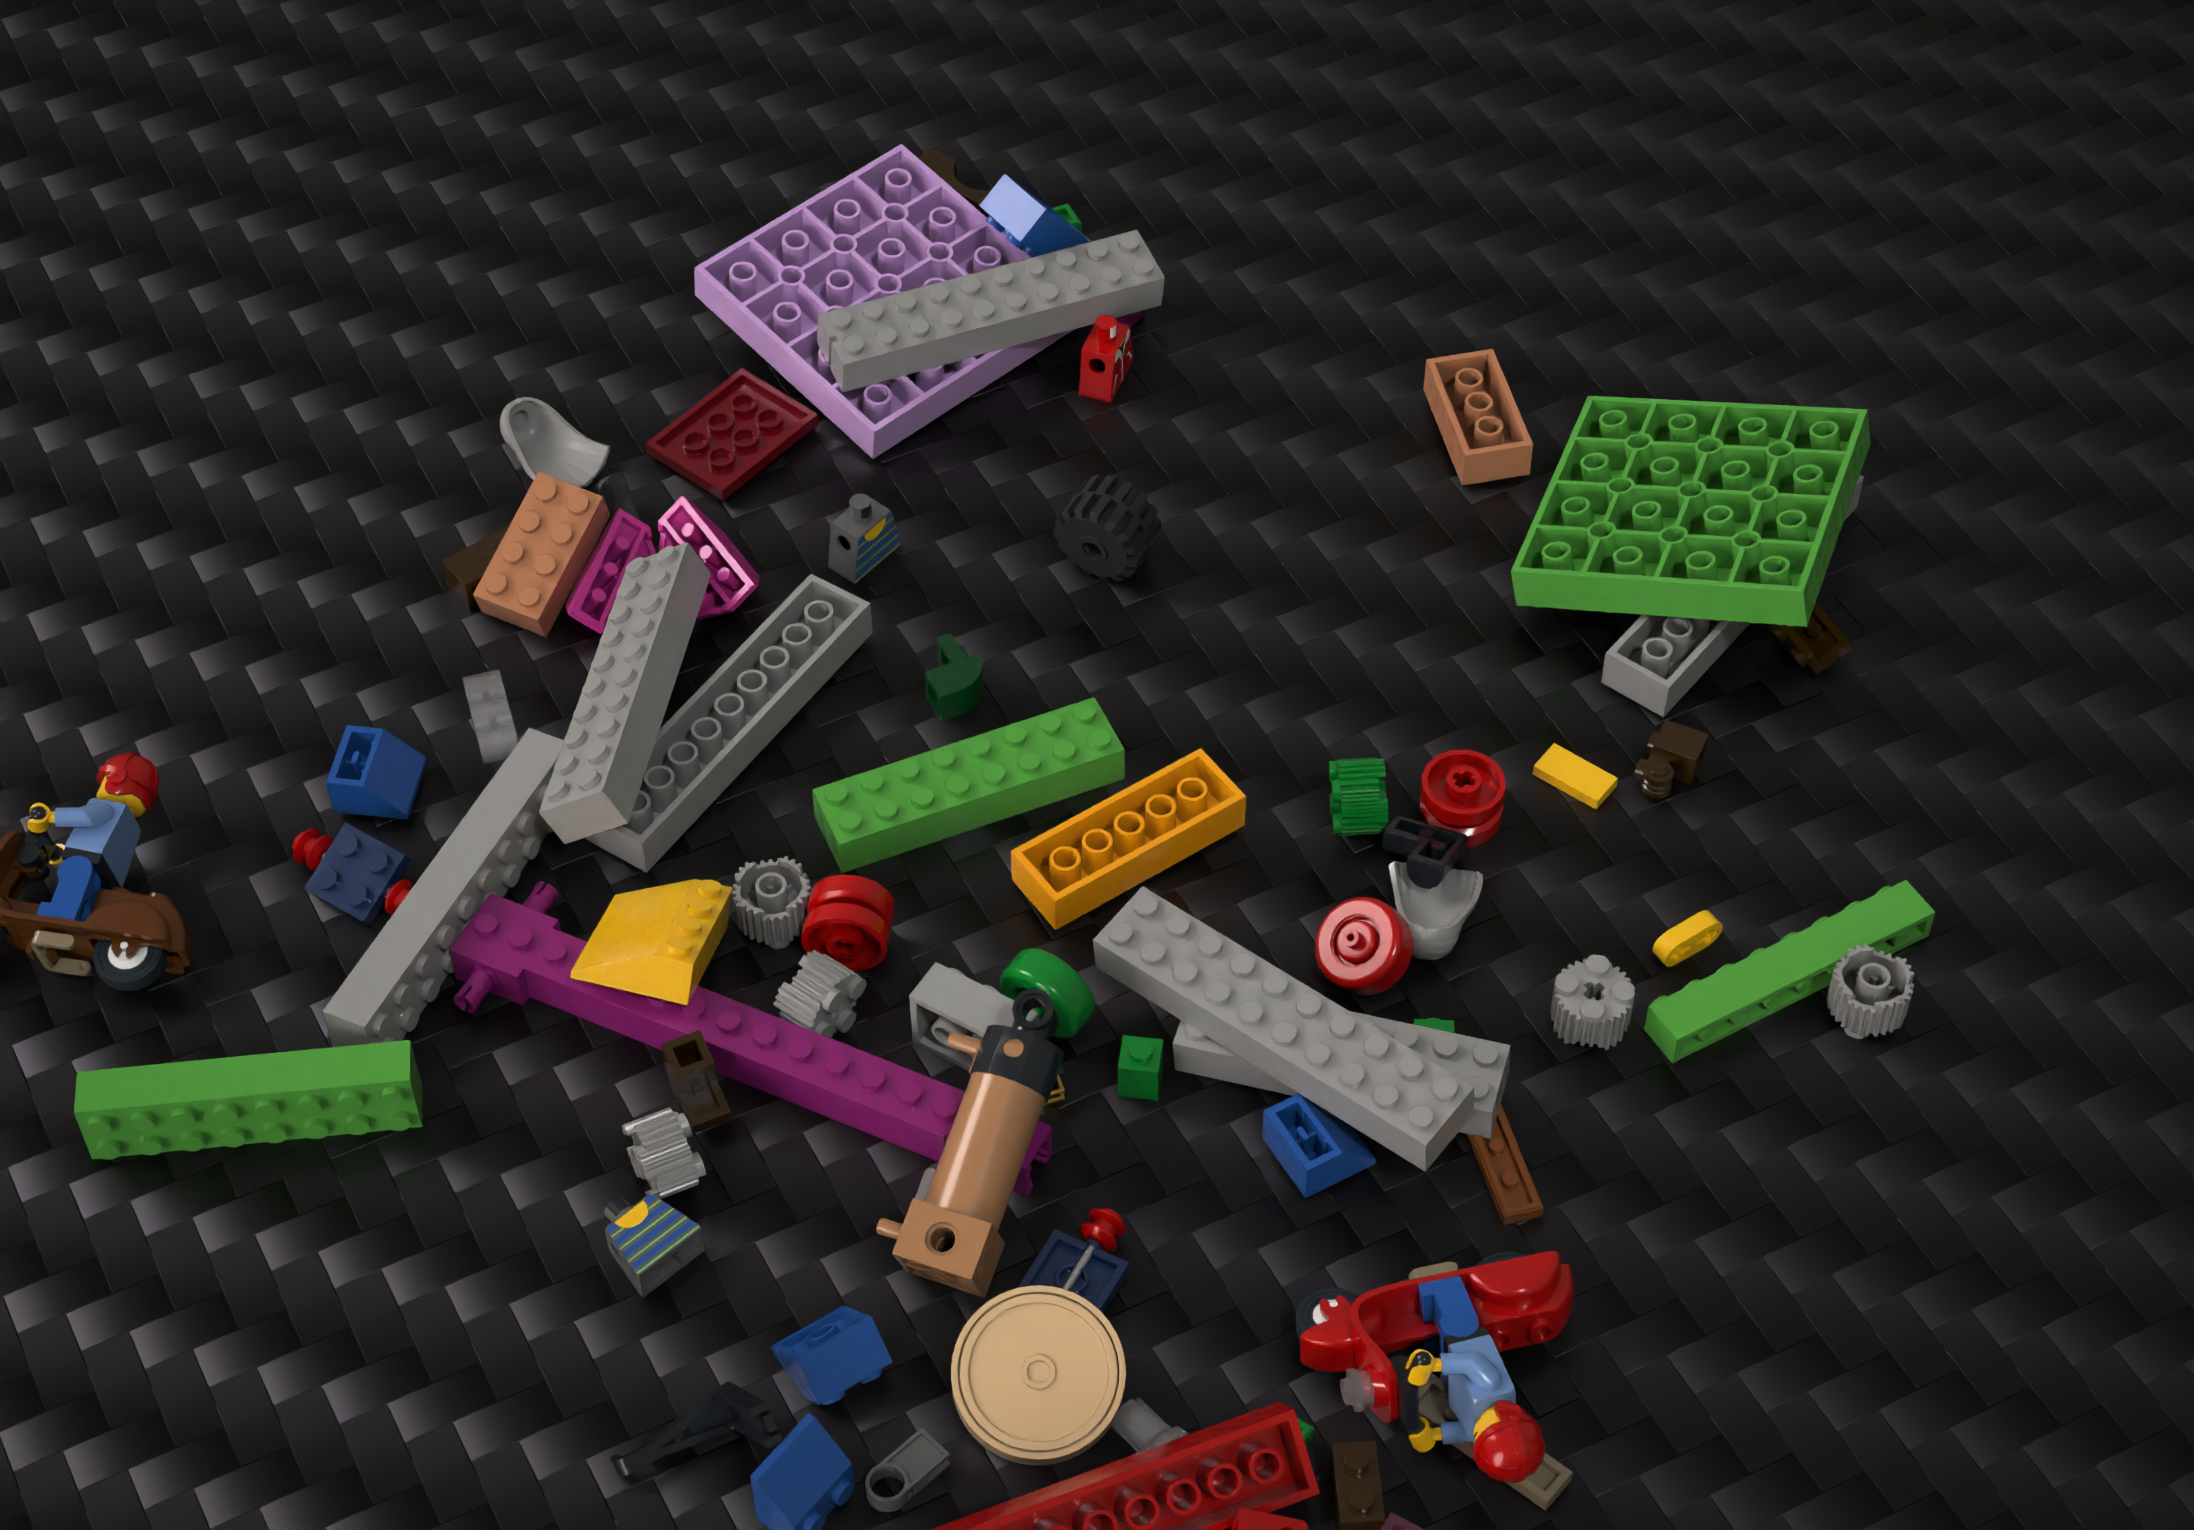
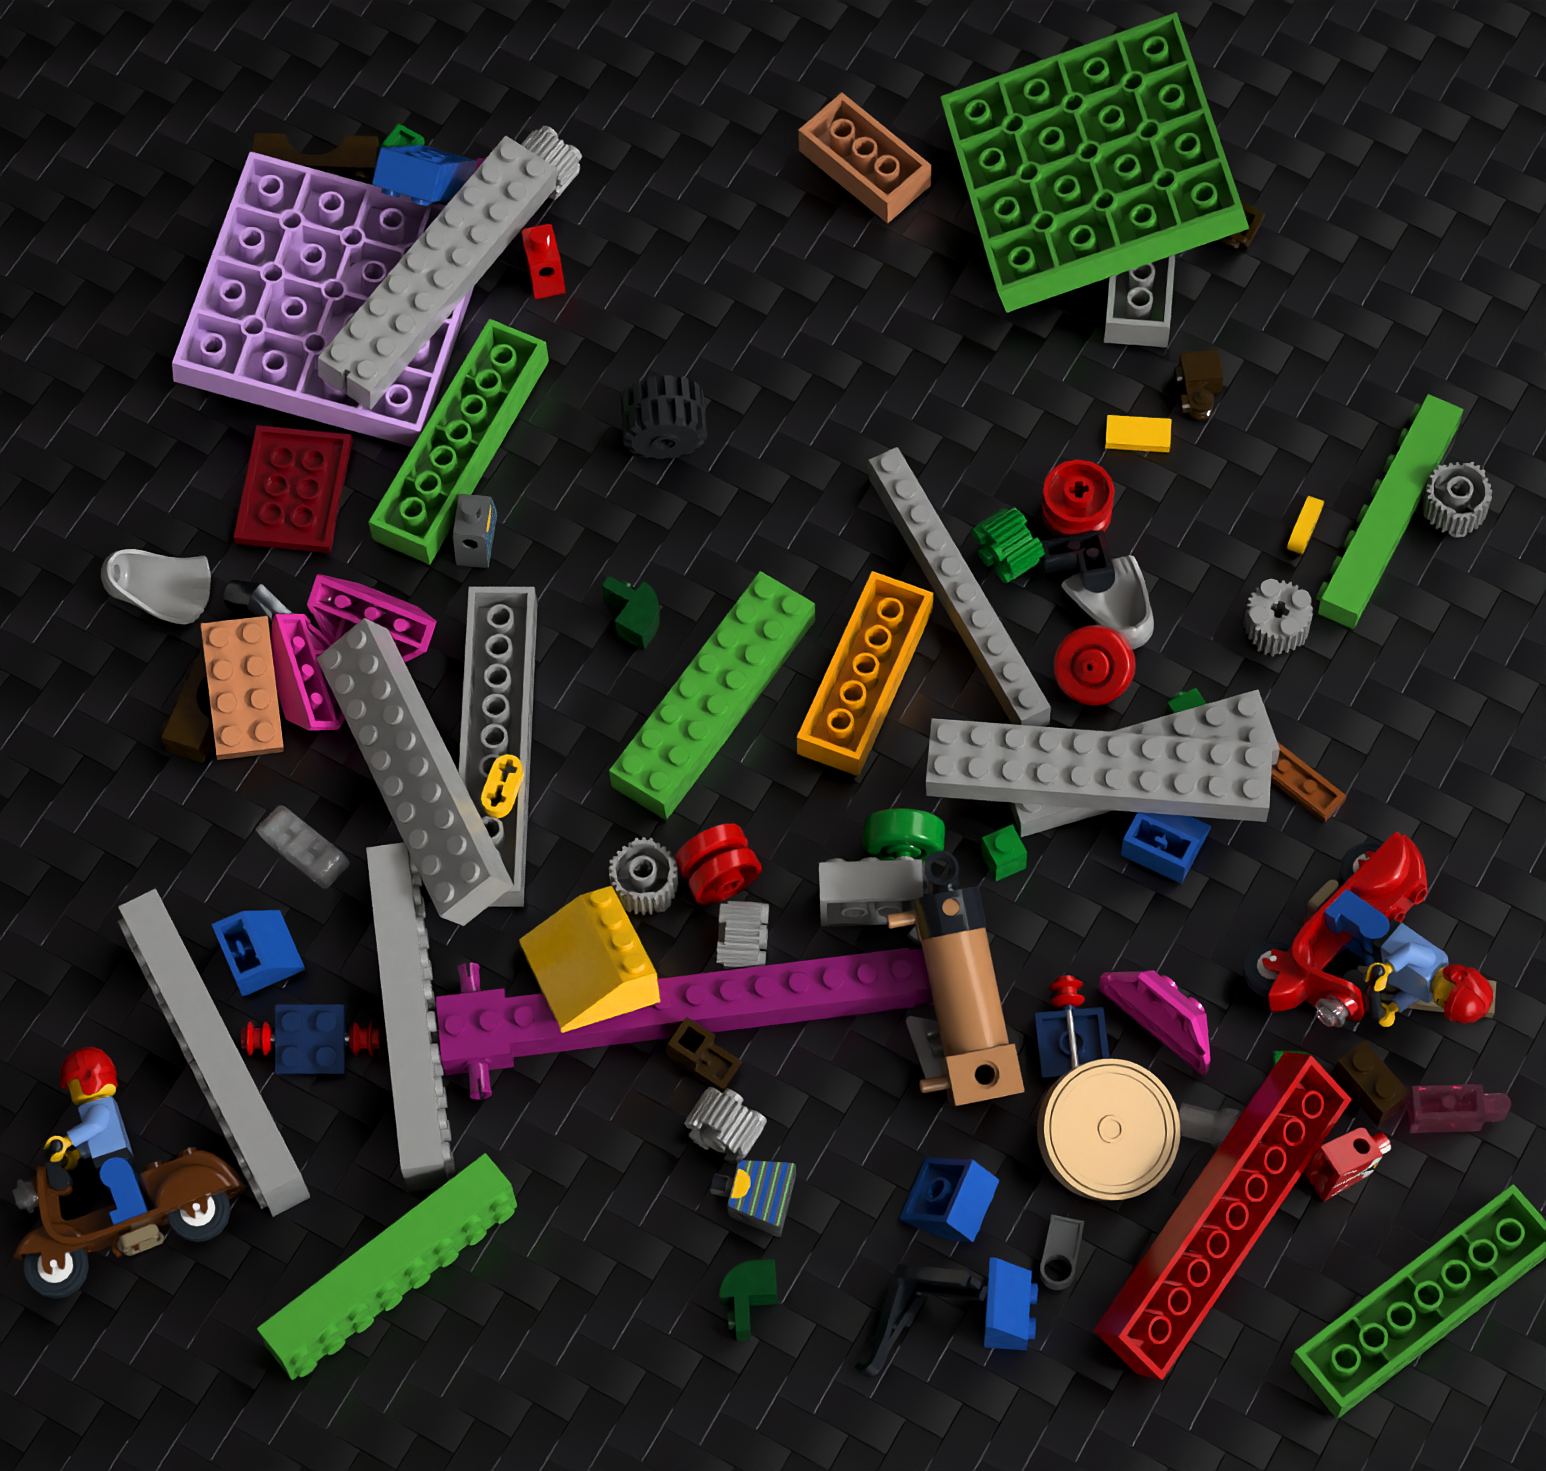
camera: 30 degrees left, 15 degrees up
none -> light grey brick [118,888,311,1217]
none -> bright green brick [369,319,549,565]
none -> yellow beam [481,754,524,818]
none -> light grey brick [521,126,582,200]
none -> dark green brick [720,1259,777,1341]
none -> light grey brick [869,447,1051,727]
none -> dark pink wedge [1098,970,1210,1076]

